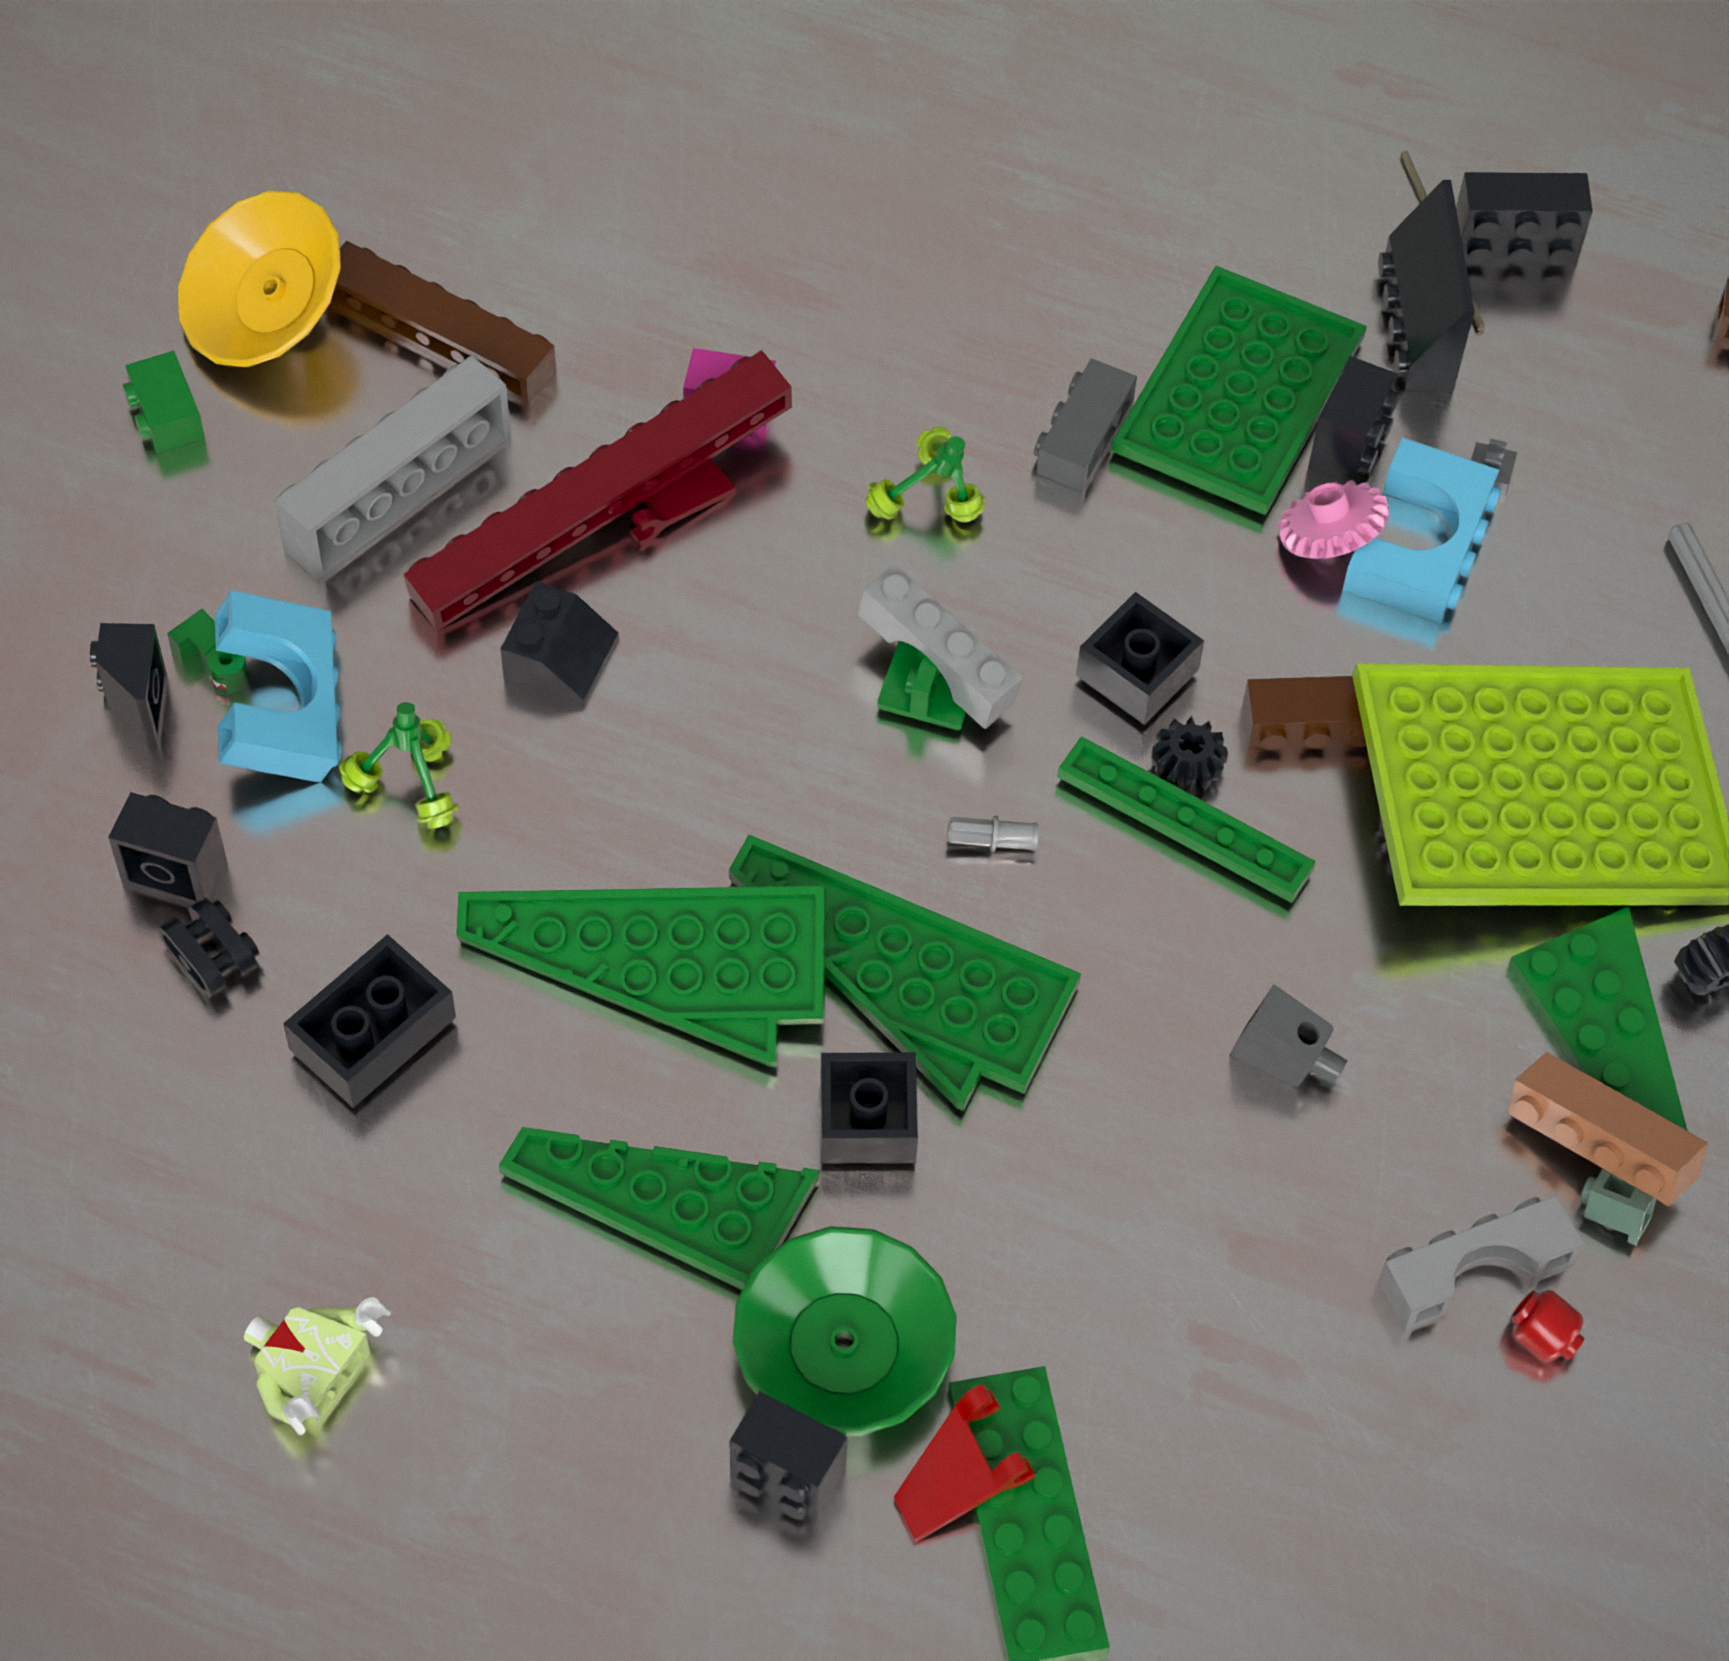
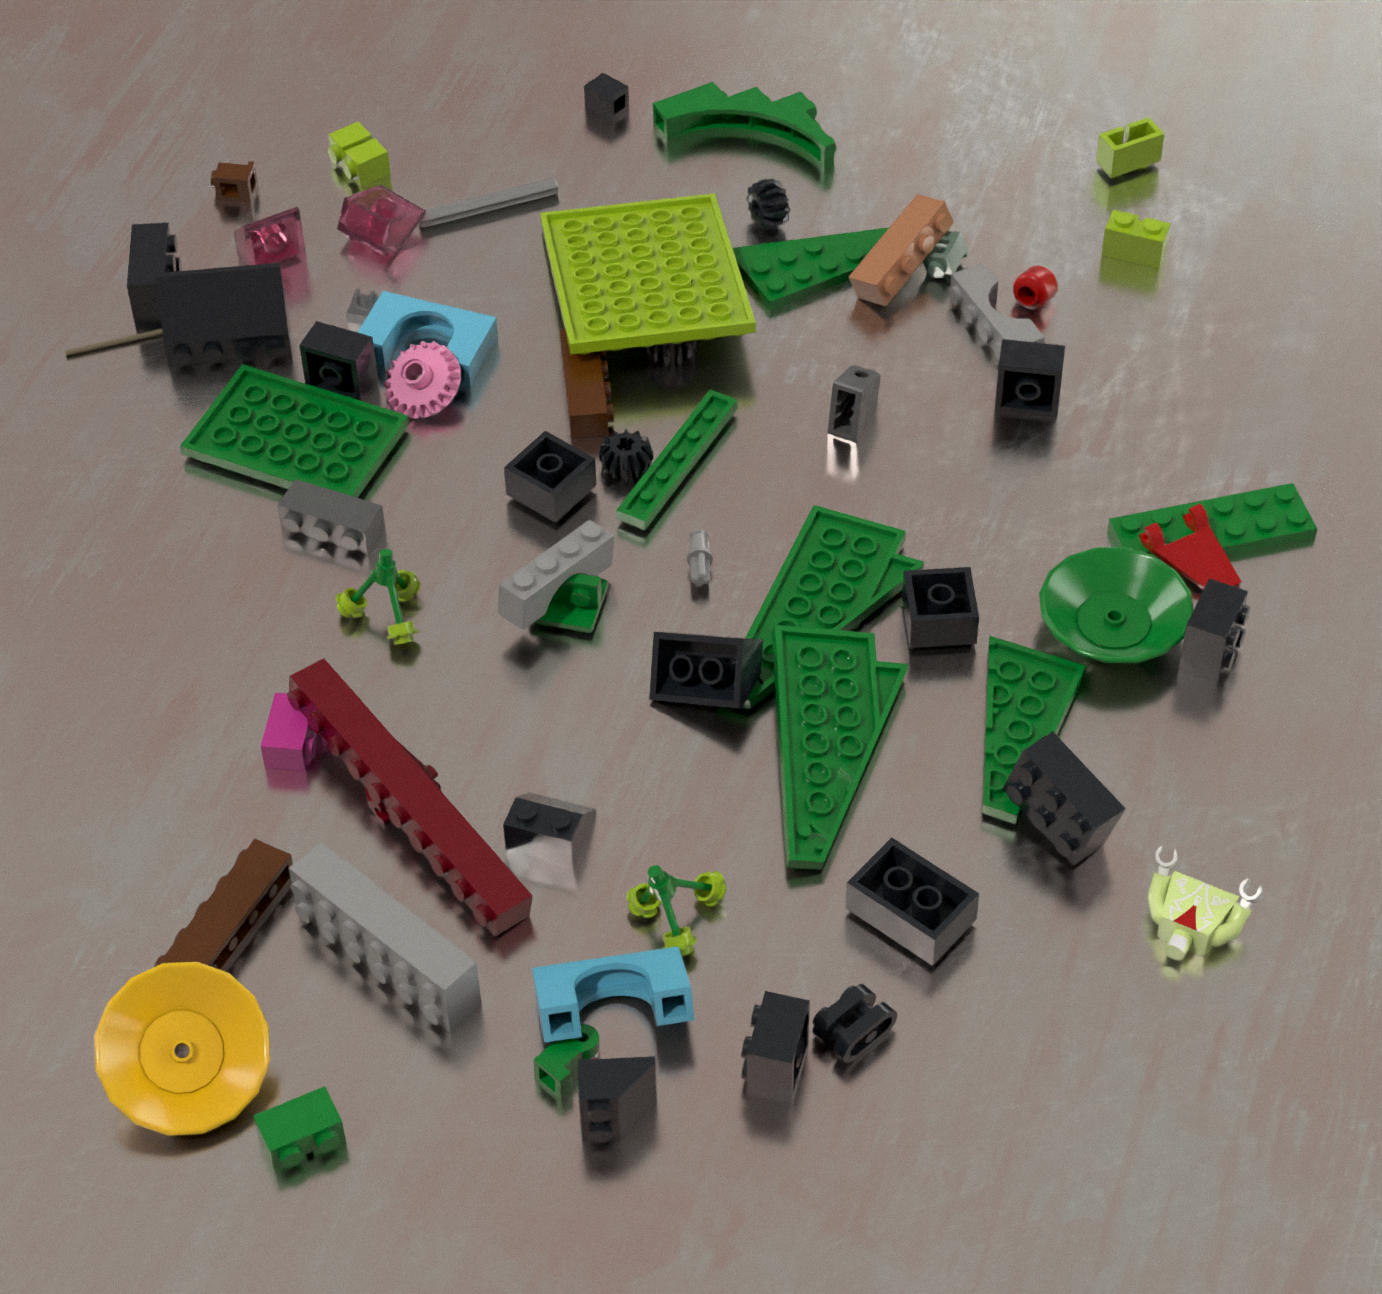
camera: 90 degrees left, 10 degrees down
none -> clear pink slope [234,207,306,266]
none -> clear pink slope [337,185,426,256]
none -> black slope [649,632,763,708]
none -> black brick [995,339,1065,417]
none -> black brick [1002,731,1126,865]
none -> lime piece [1101,210,1171,269]

